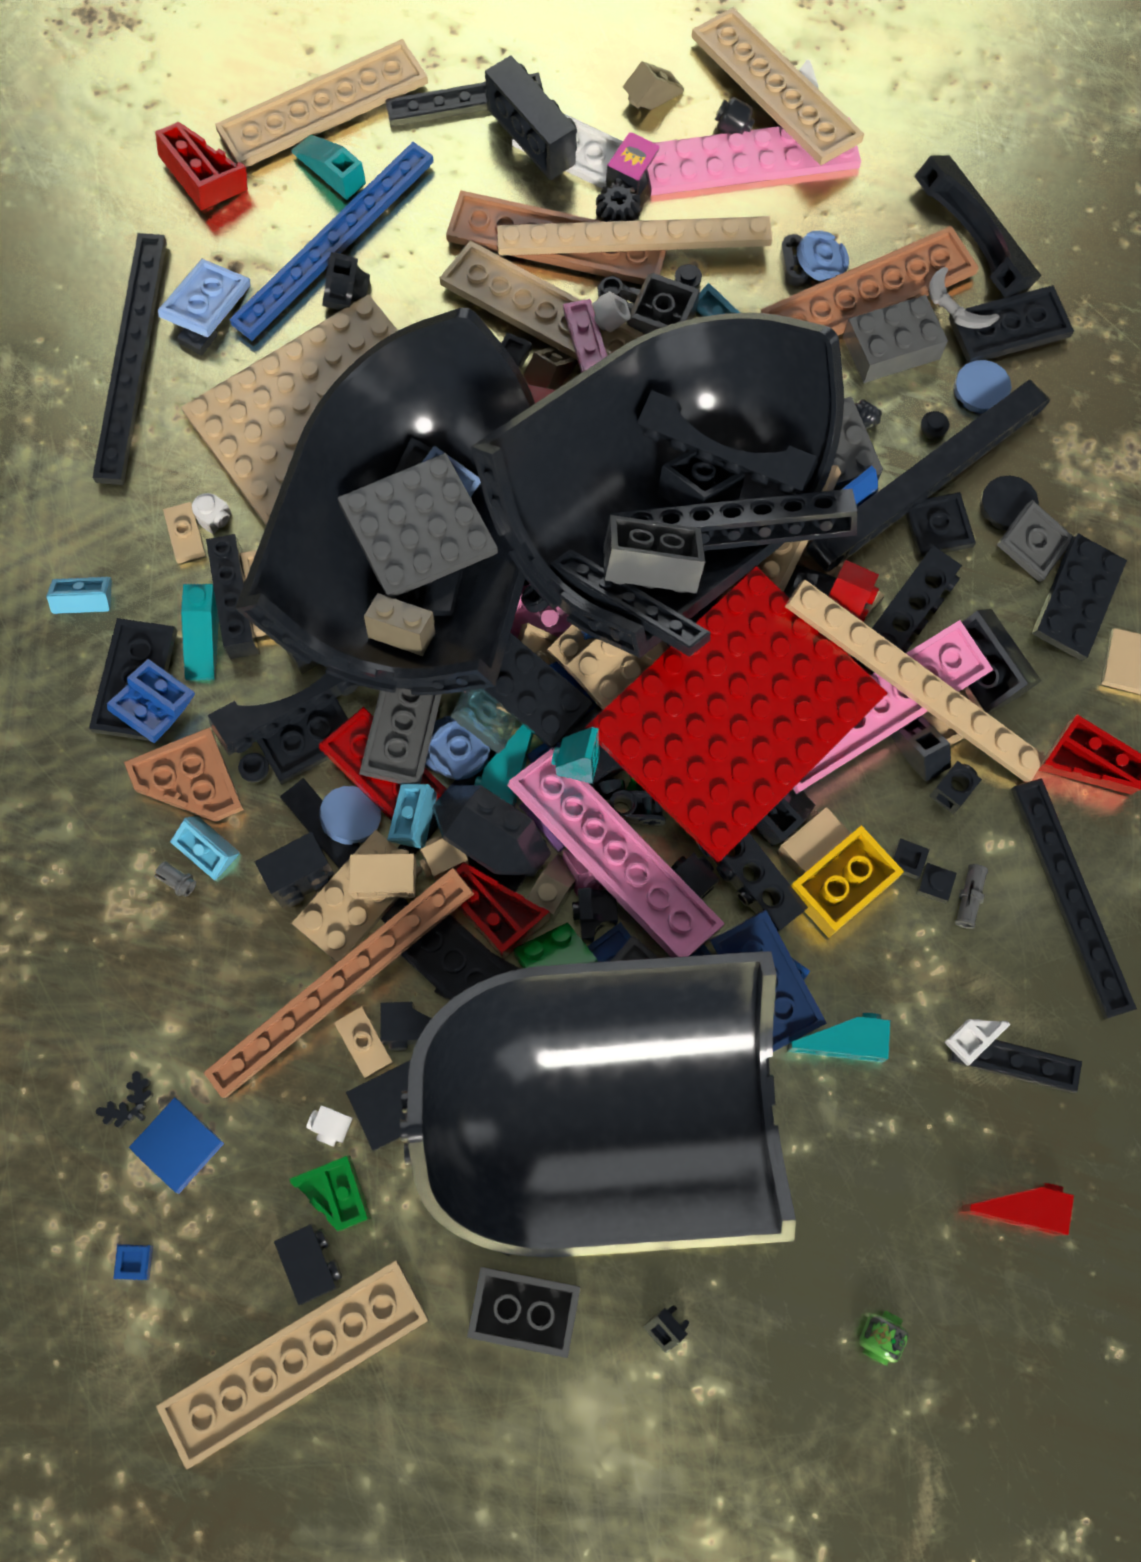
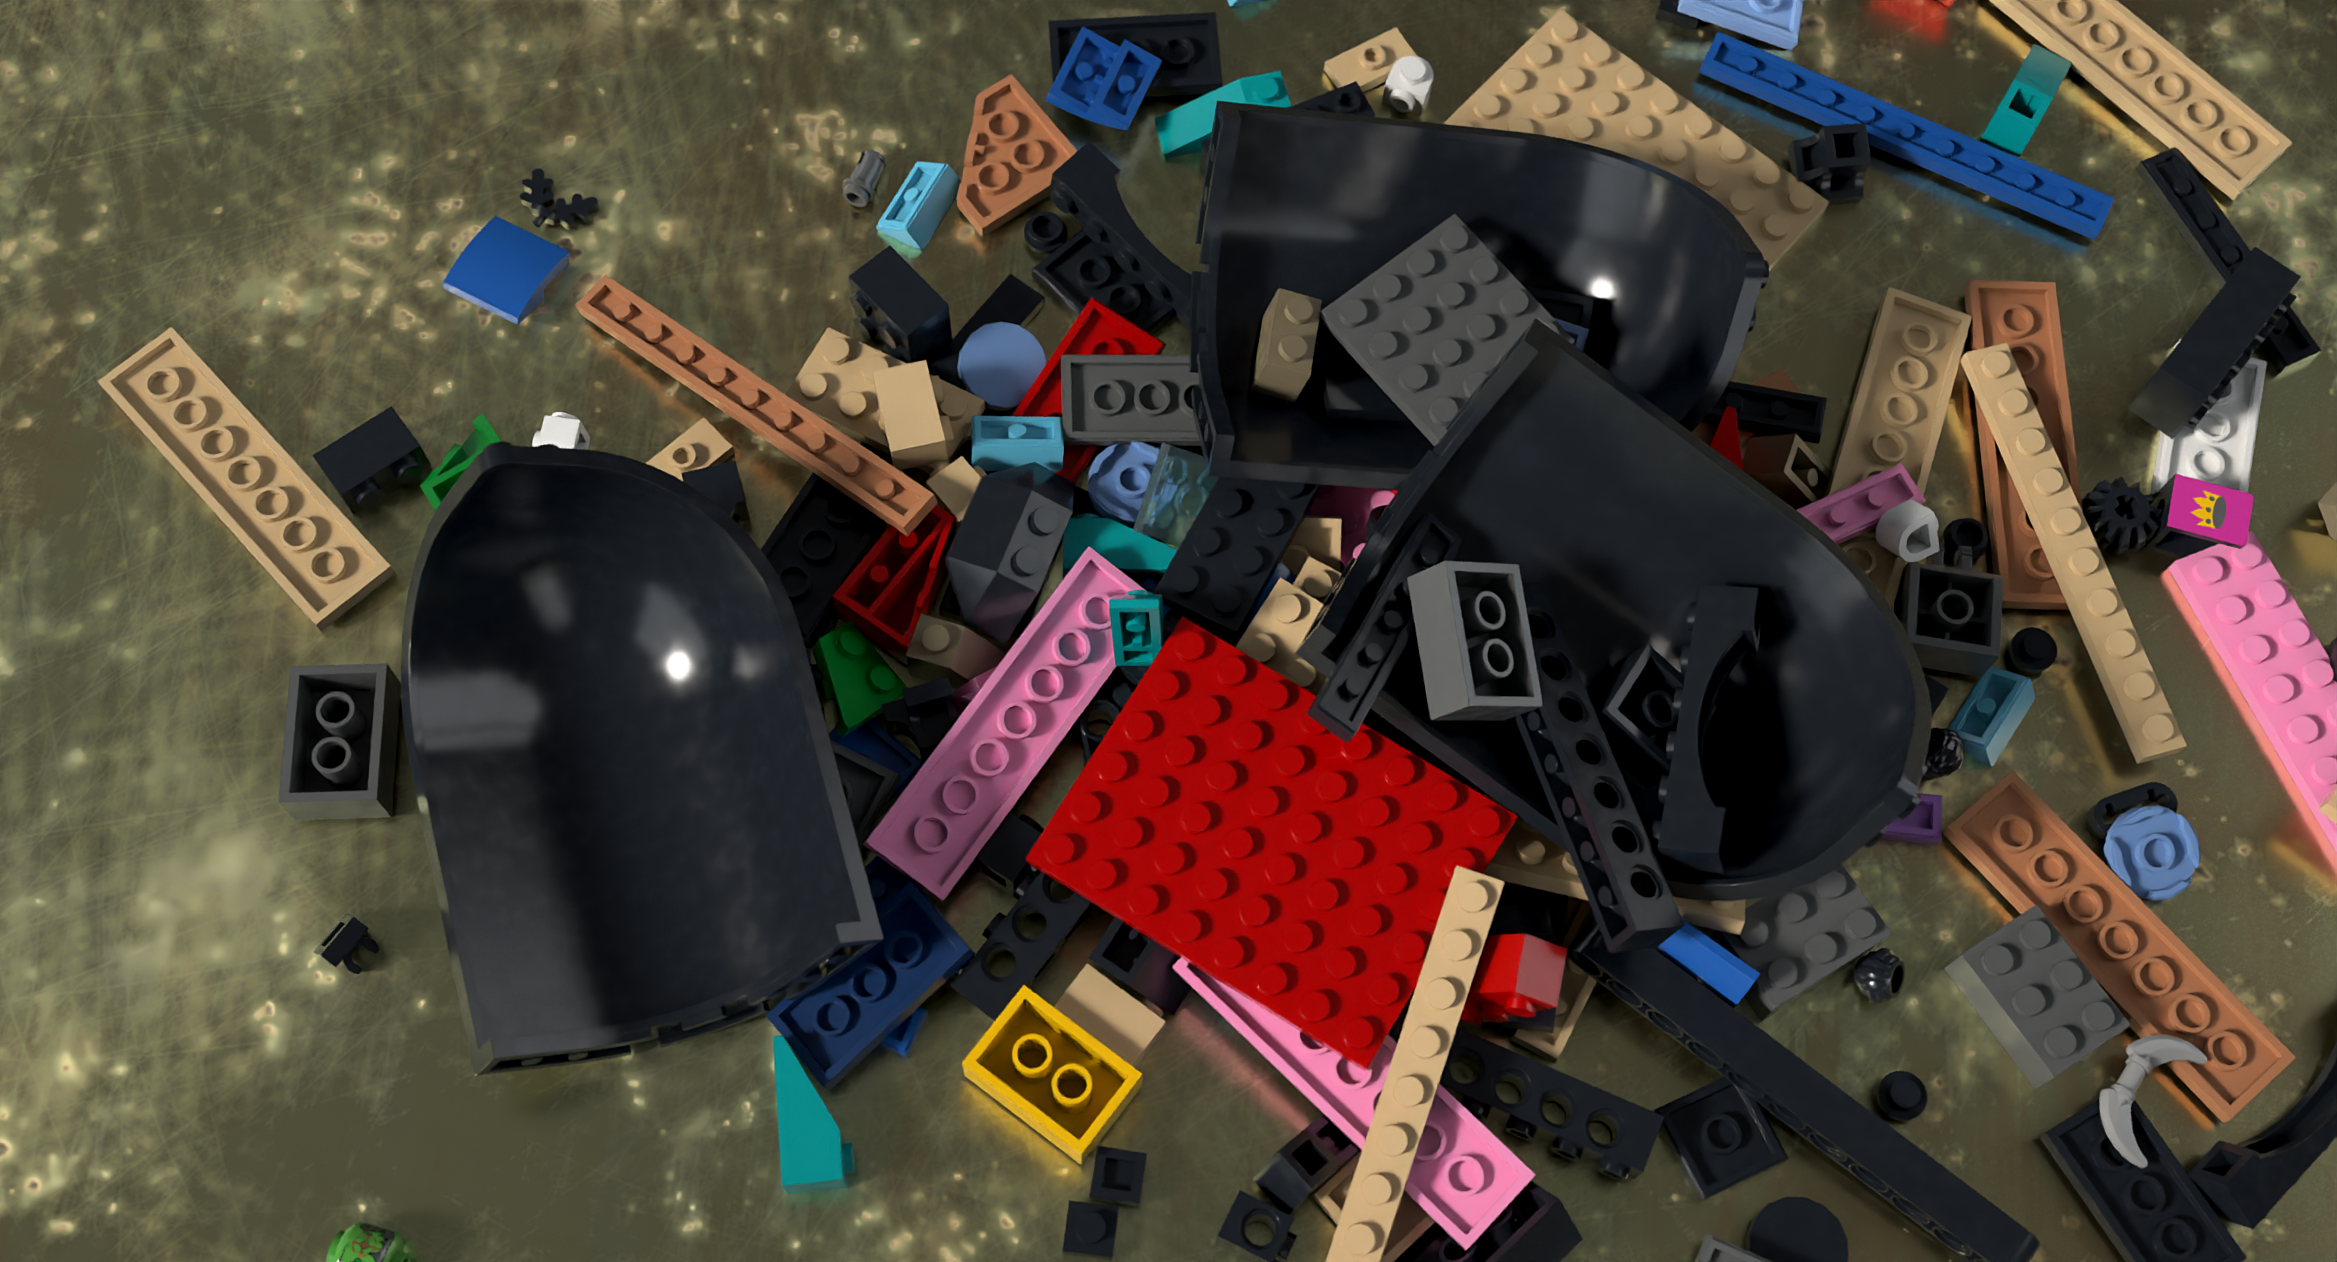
camera: 75 degrees right, 5 degrees down
blue tile [113,1244,153,1280] -> none
medium blue tile [954,360,1012,414] -> none

